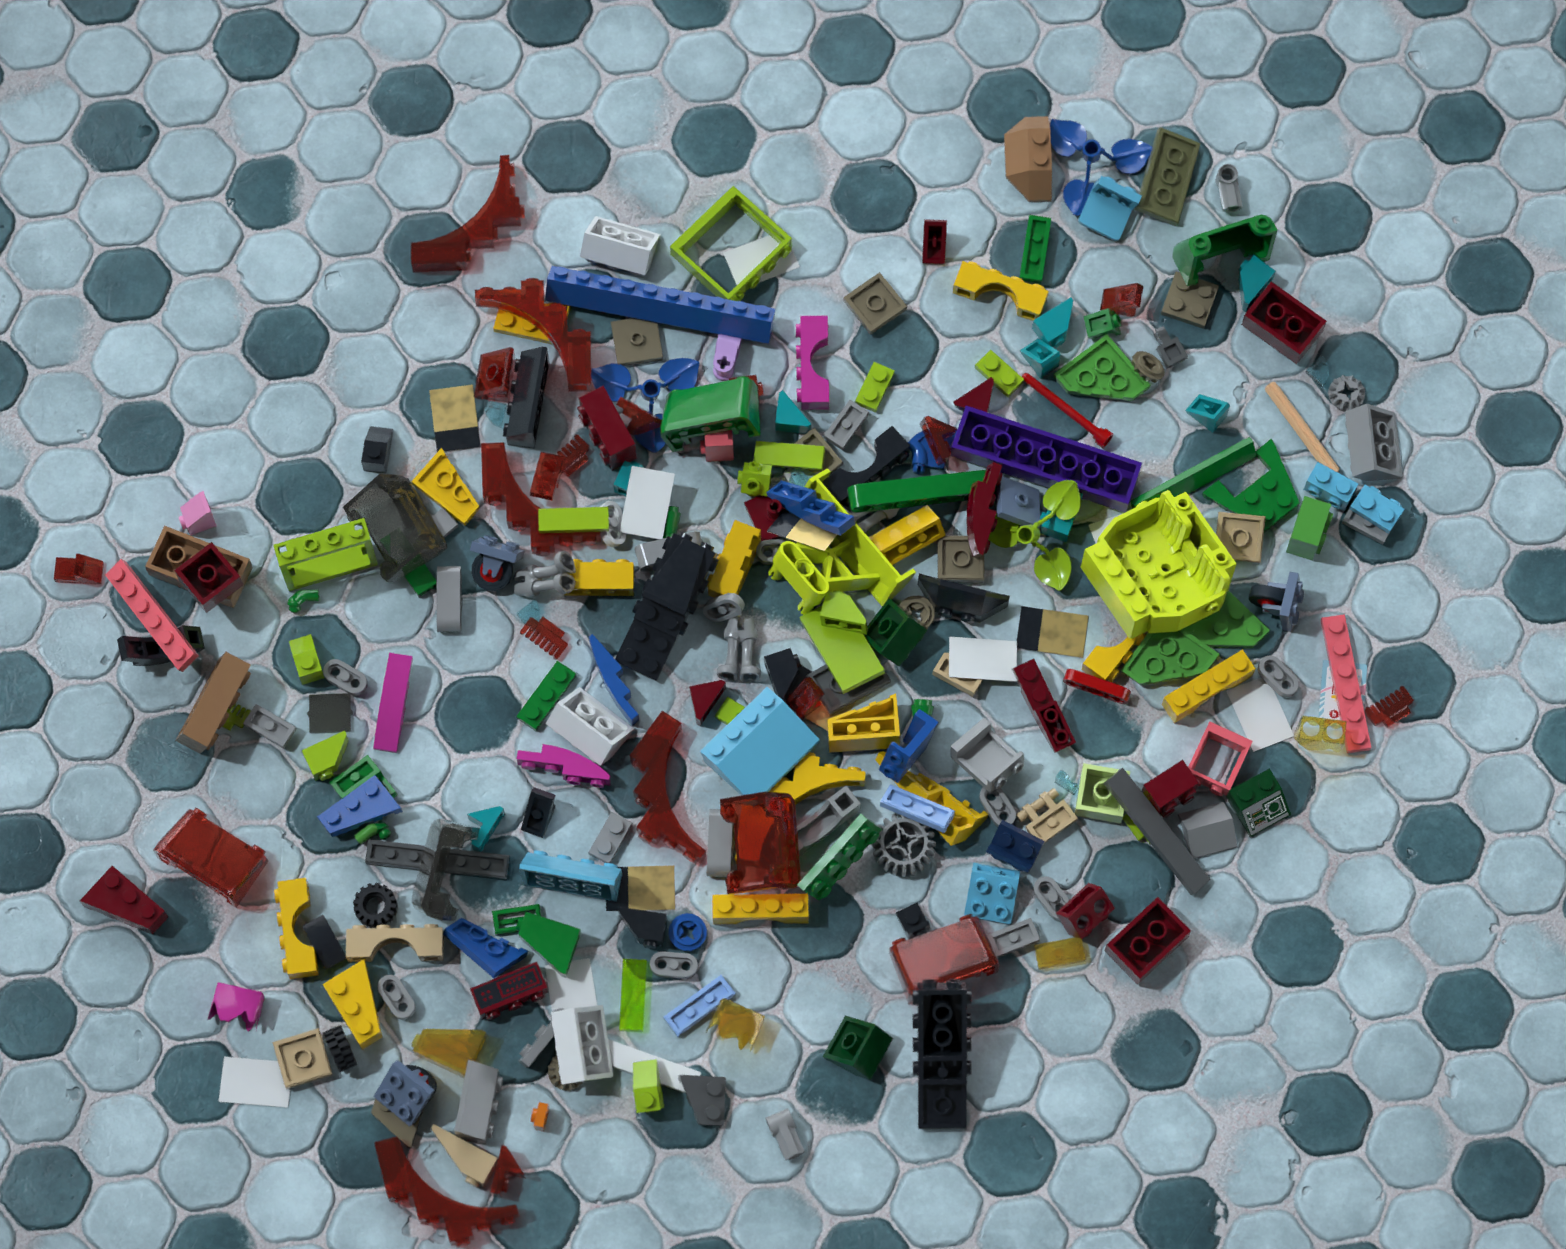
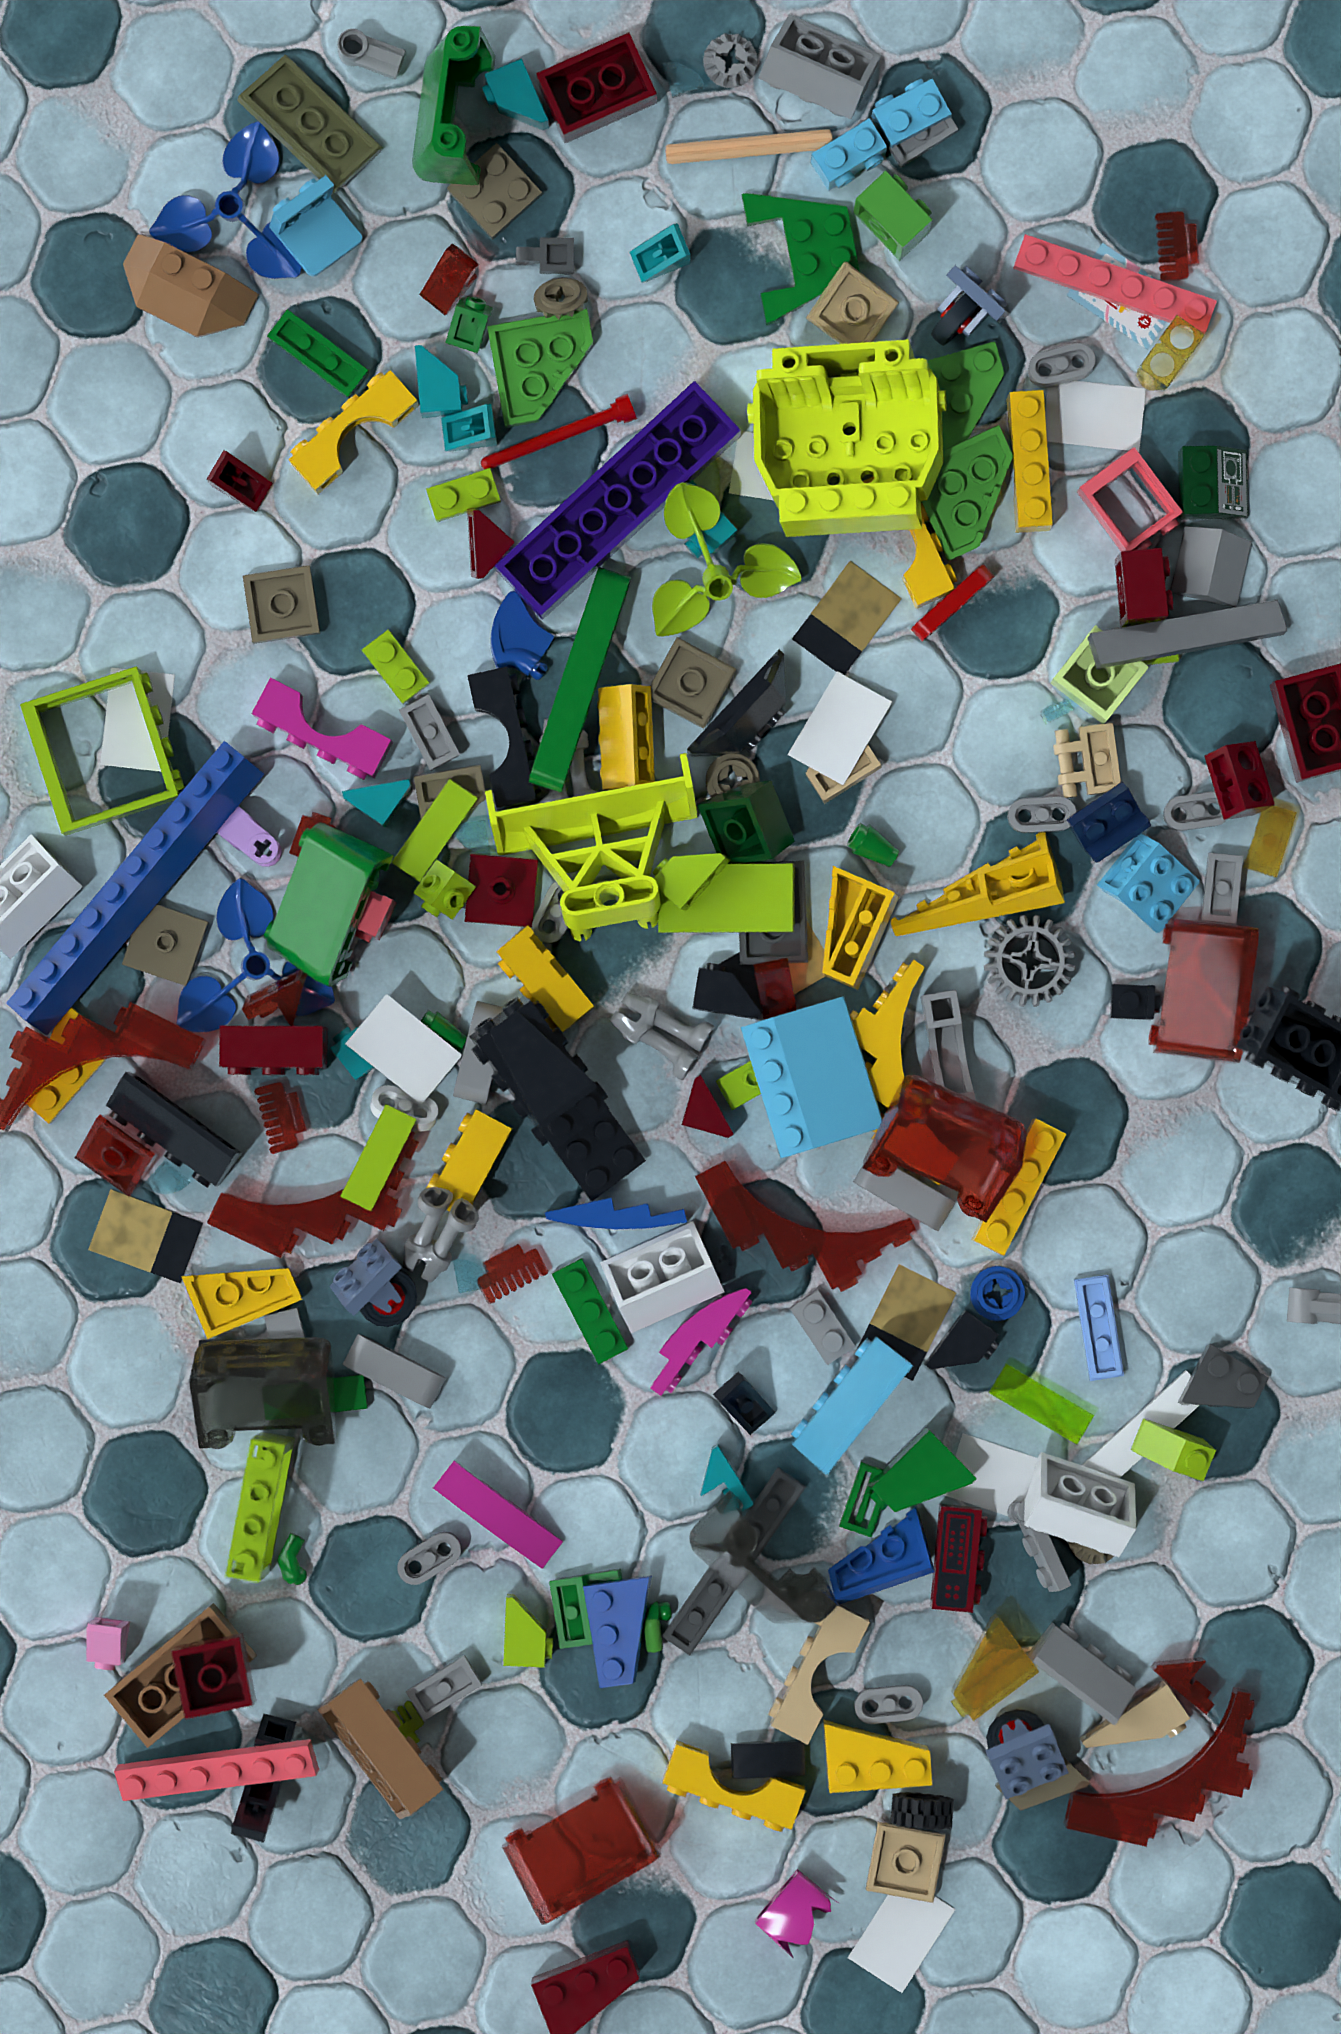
camera: 60 degrees left, 15 degrees up
clear red slope [54,553,104,585] -> none
lime slope [289,634,325,685] -> none
clear smoke piece [307,693,353,733] -> none
black tyre [353,883,398,928] -> none
black slope [361,426,393,473] -> none
clear red slope [530,451,563,501] -> none
orange plate [530,1102,550,1132] -> none
light grey plate [650,952,698,979] -> none
light grey plate [703,593,745,622] -> none
clear yellow piece [705,998,765,1052] -> none
blue slope [767,481,856,536] -> none
pearl gold sticker [767,509,837,551] -> none
green plate [797,813,882,901] -> none
dark green slope [822,1015,893,1080] -> none
blue panel [879,709,939,783] -> none
light blue tile [880,784,955,833] -> none
clear red slope [920,416,958,465] -> none
light grey panel [951,717,1024,793] -> none
dark red slope [966,462,1003,558] -> none
sand blue plate [996,476,1041,528] -> none
dark red slope [1012,658,1076,753] -> none
green tile [1130,437,1257,509] -> none

